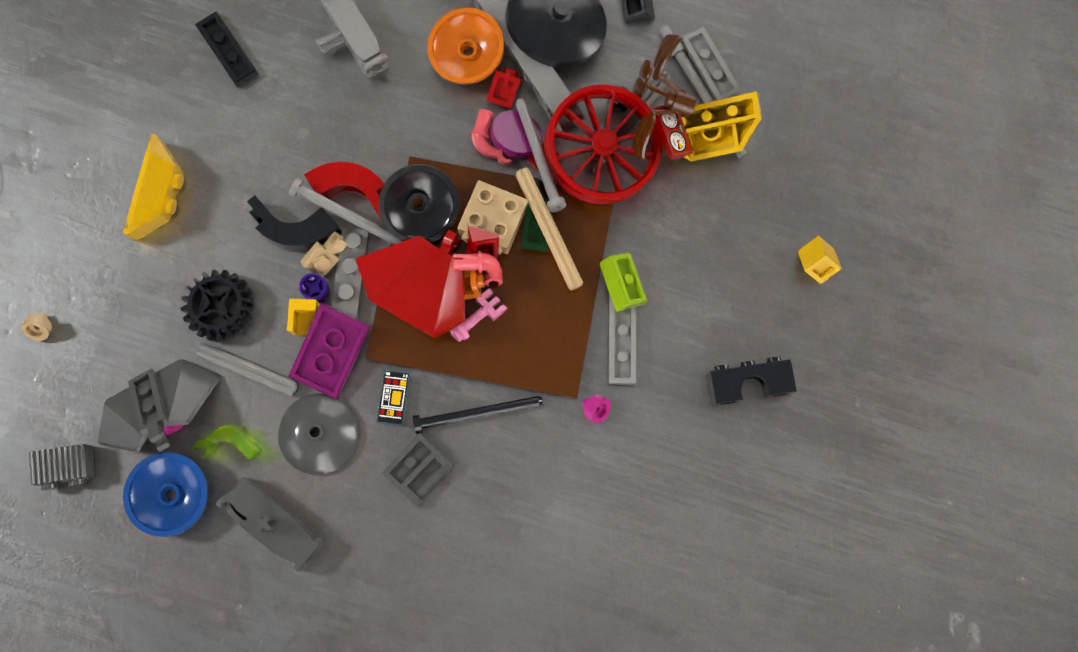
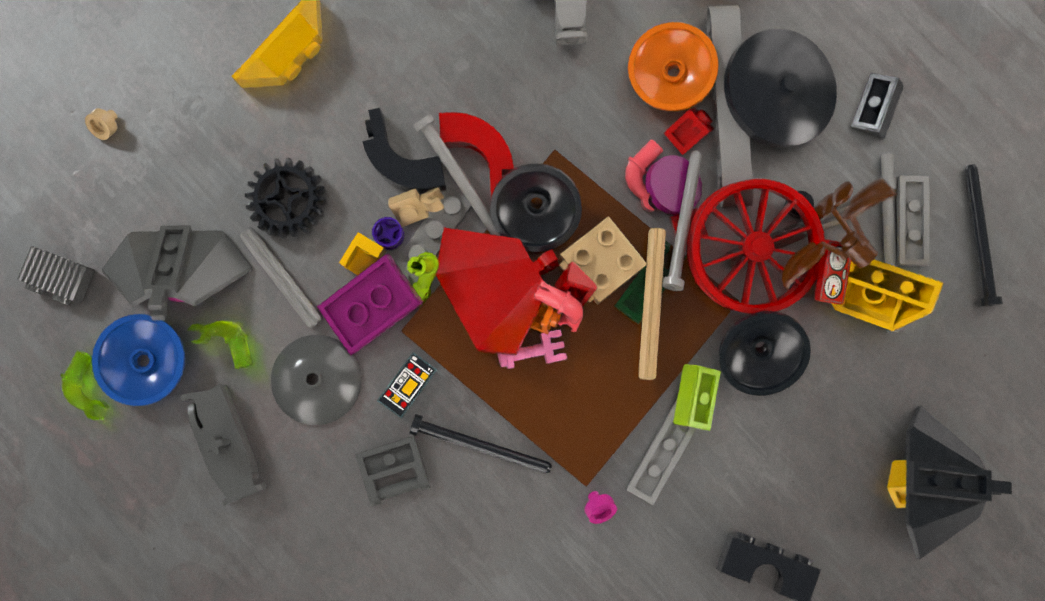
camera: 30 degrees right, 5 degrees up
none -> clear neon green piece [60,350,109,420]
none -> lime piece [407,252,439,306]
none -> black dish [718,311,811,396]
none -> black panel [906,406,1012,559]
none -> black bar [965,164,1003,307]

